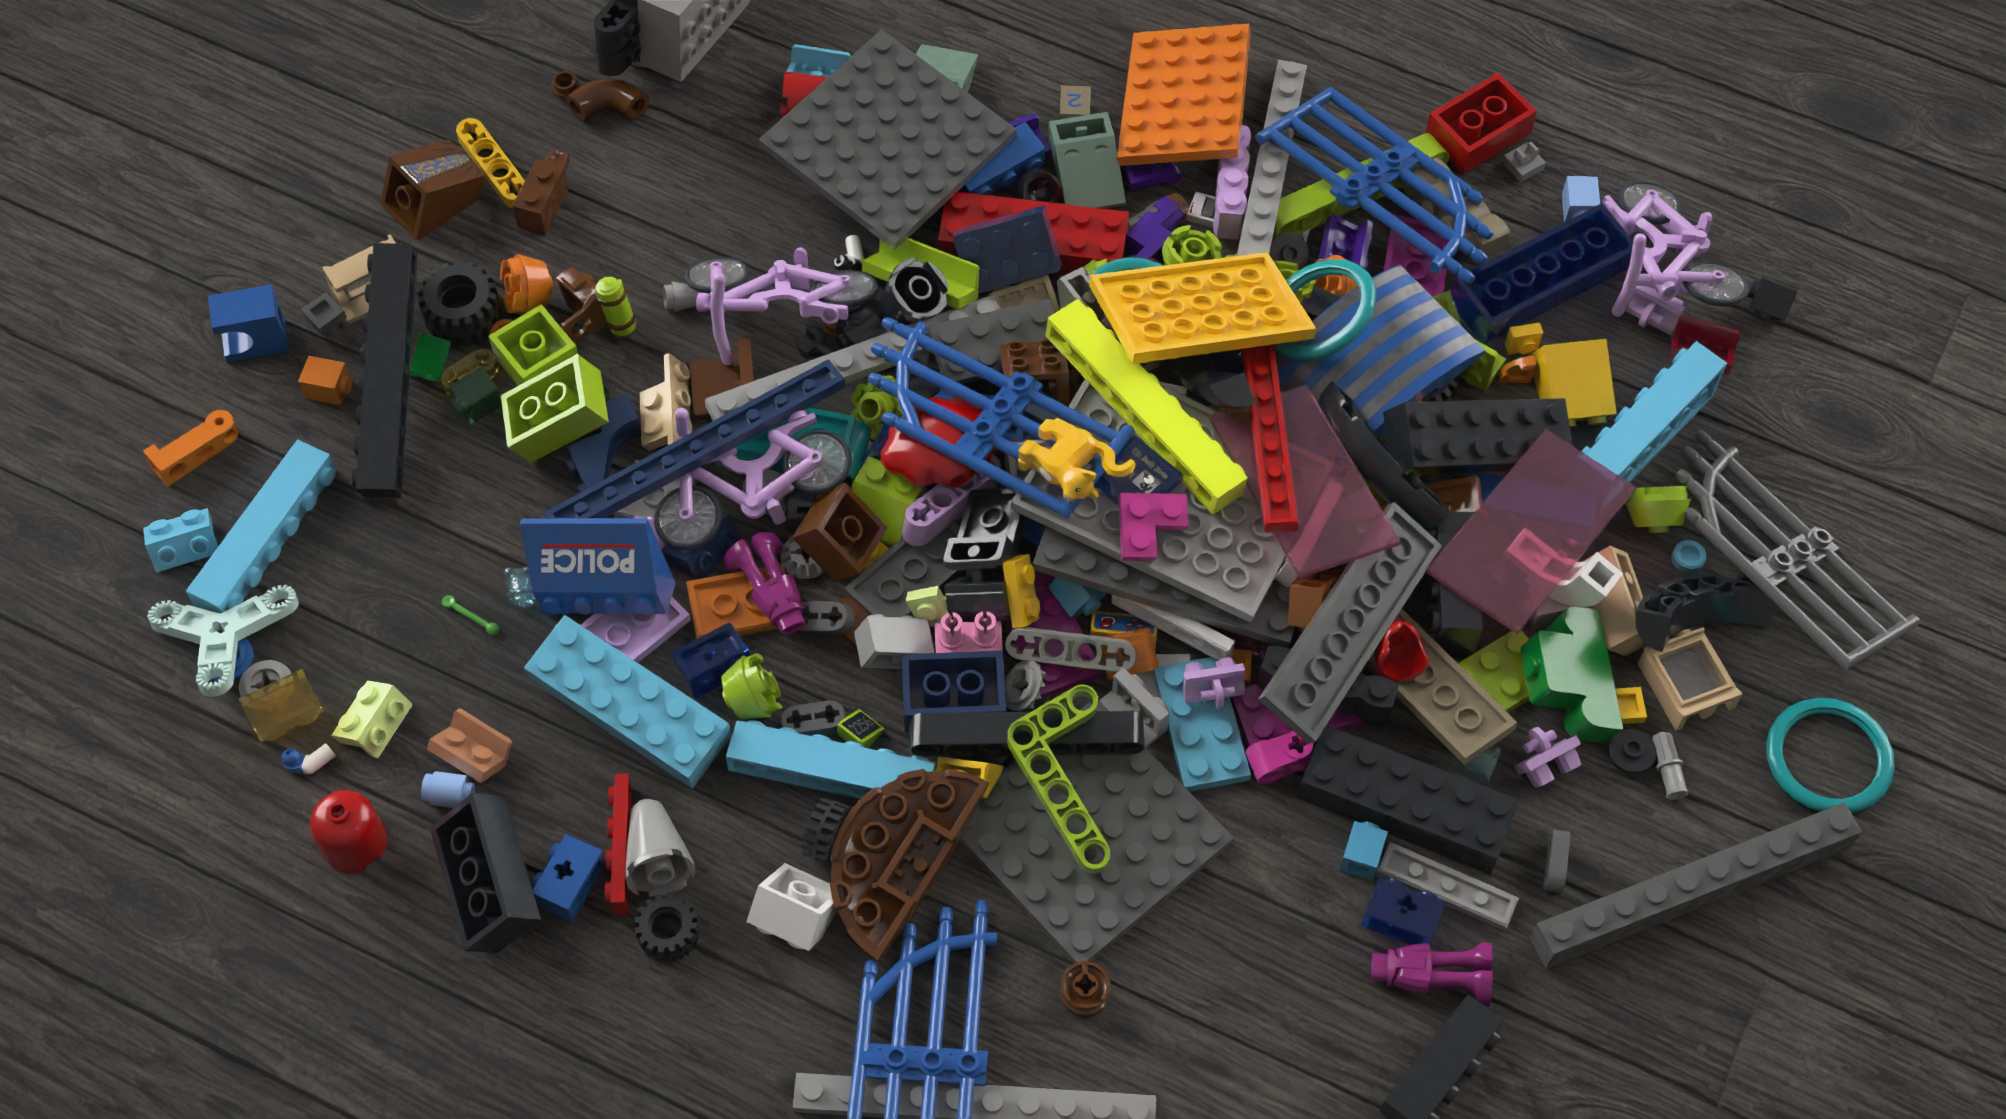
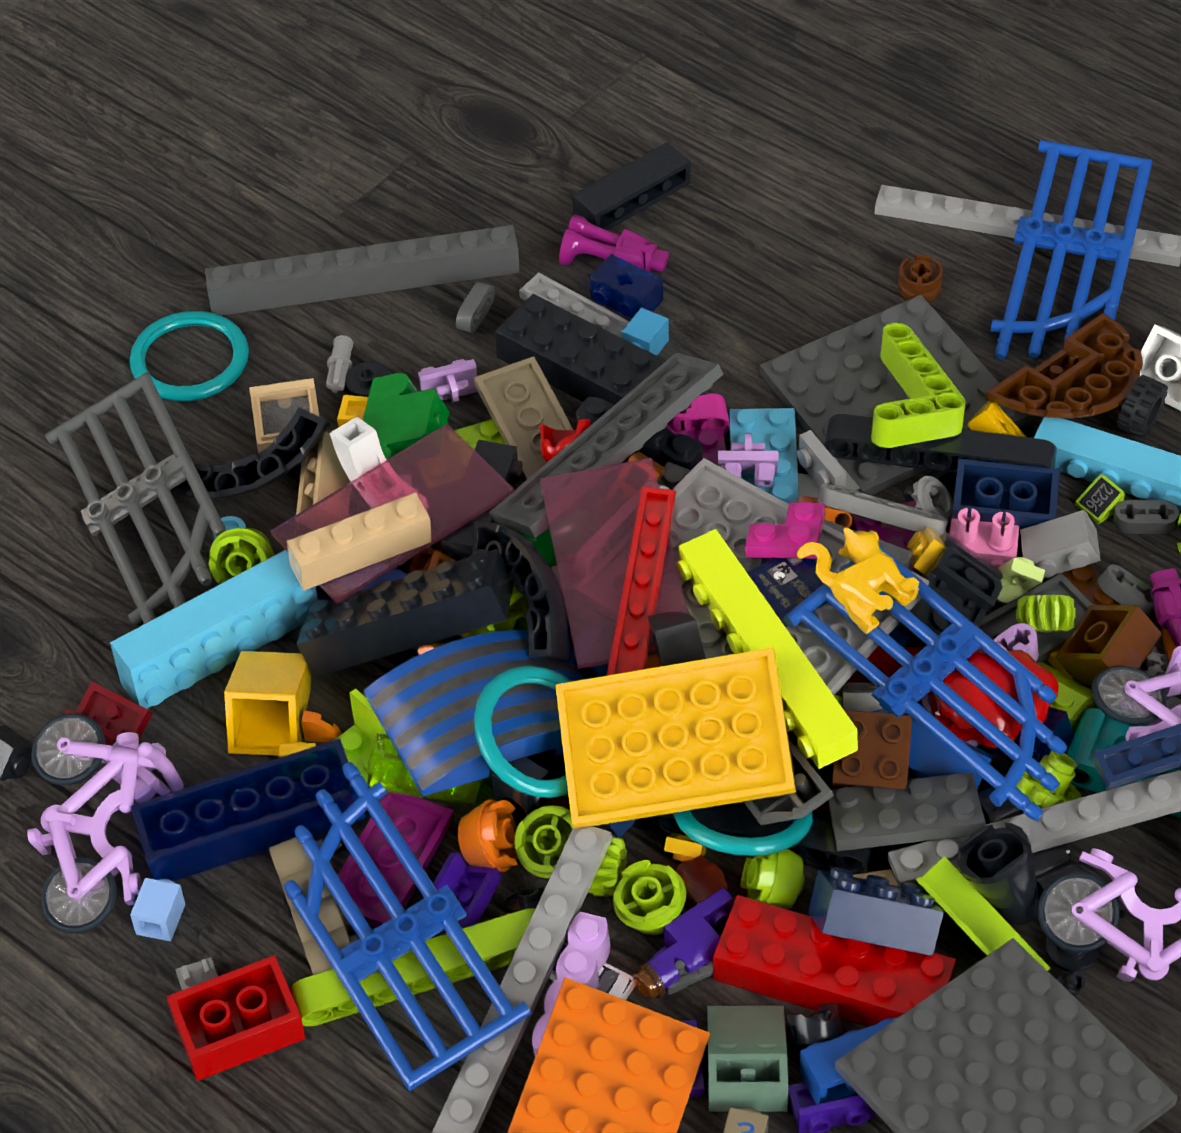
camera: 165 degrees left, 10 degrees down
none -> tan brick [287,493,431,591]
none -> lime gear [1016,595,1076,632]

